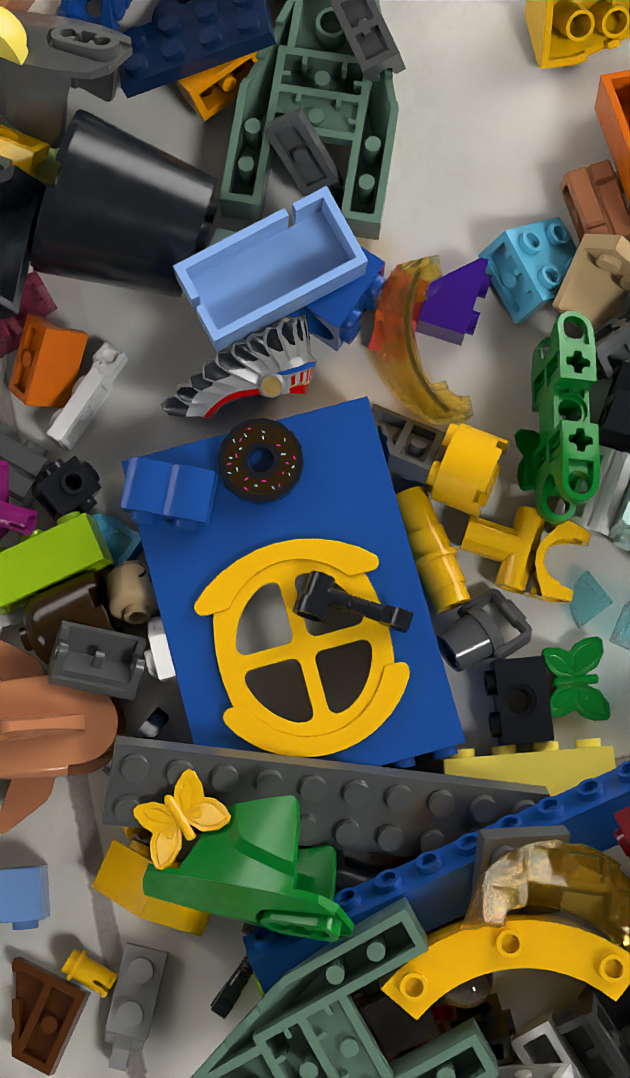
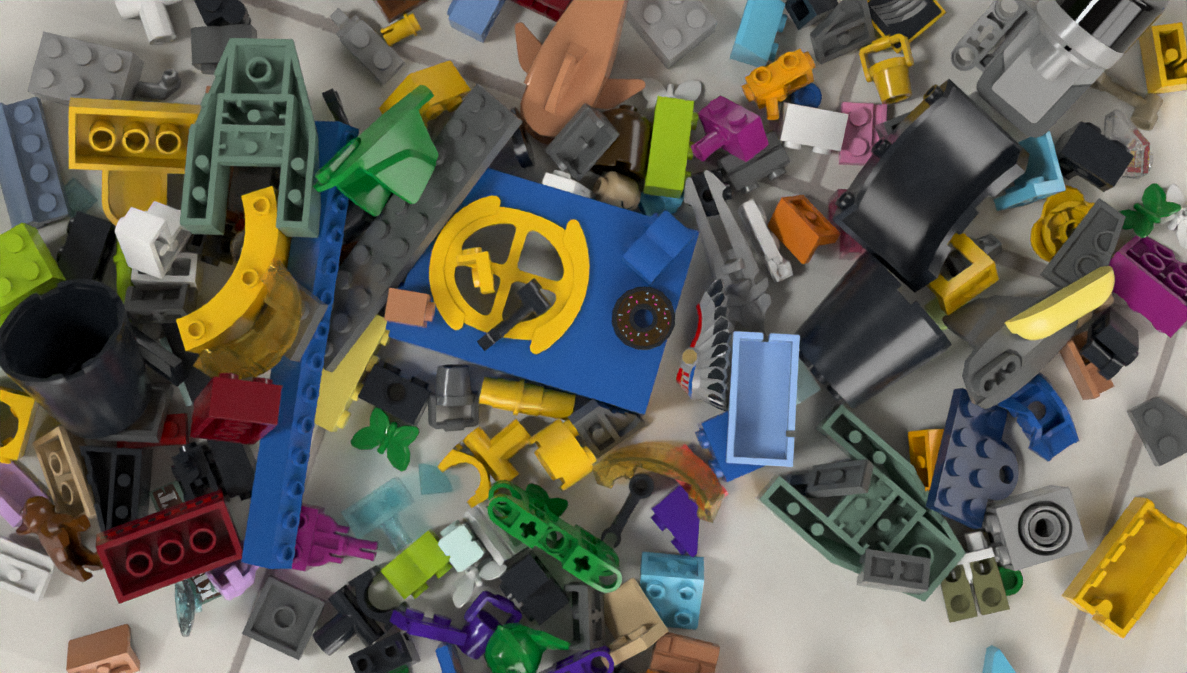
camera: 120 degrees right, 5 degrees up
yellow piece [133,769,231,870] -> none
none -> nougat brick [384,288,435,328]
none -> yellow bracket [456,247,496,295]
none -> black brick [601,472,654,548]
none -> light grey sword [684,170,771,342]

